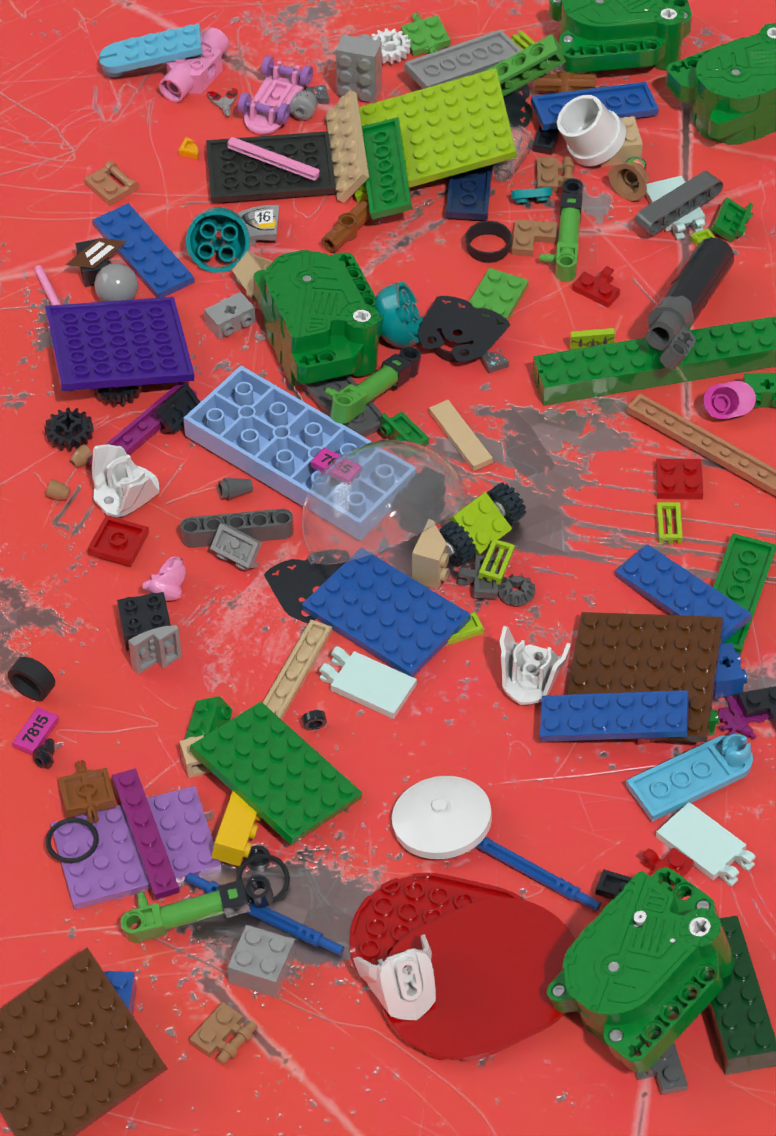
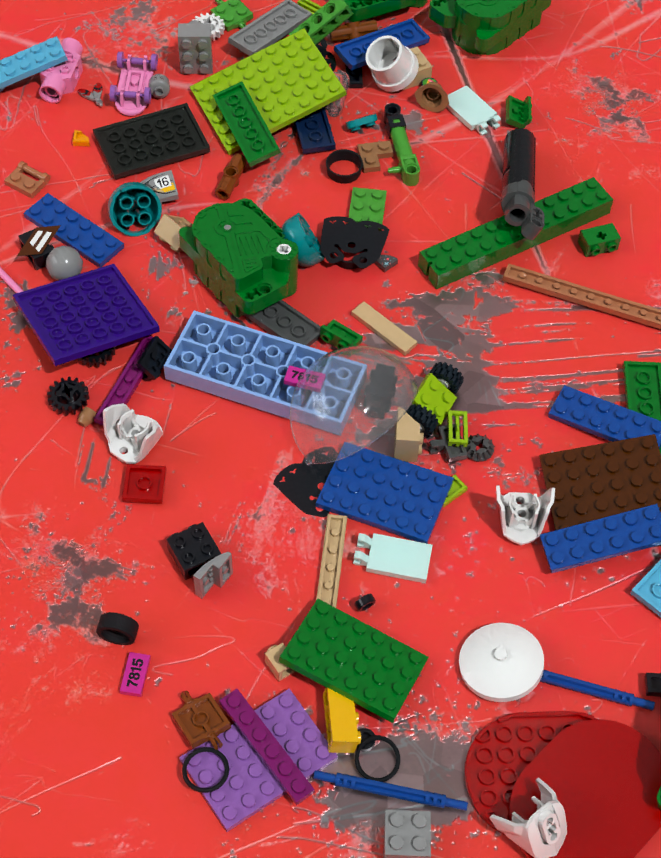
camera: 20 degrees left, 5 degrees up
black plate [33,738,55,769] -> none
medium nougat hose [46,479,70,500] -> none
bright green piece [121,875,274,943] -> none
bright pink hair [142,556,186,601] -> none
dark grey beam [180,509,294,548] -> none
green bracket [185,696,233,740] -> none
light grey brick [204,292,255,340] -> none
light grey bracket [210,523,262,570] -> none
dark grey cone [218,478,253,500] -> none
bright pink axle [227,137,320,181] -> none
dark grey tile [306,85,329,104] -> none
bright green piece [325,347,421,424] -> none
tan plate [326,90,369,203] -> none
medium nougat plate [537,156,575,192] -> none
lime tile [570,328,615,350] -> none
red plate [572,266,620,308] -> none
dark grey beam [634,171,723,235] -> none
red plate [656,459,703,500] -> none
lime tile [657,502,683,544] -> none
lime tile [689,228,715,245] -> none
dark pink piece [703,381,756,419] -> none

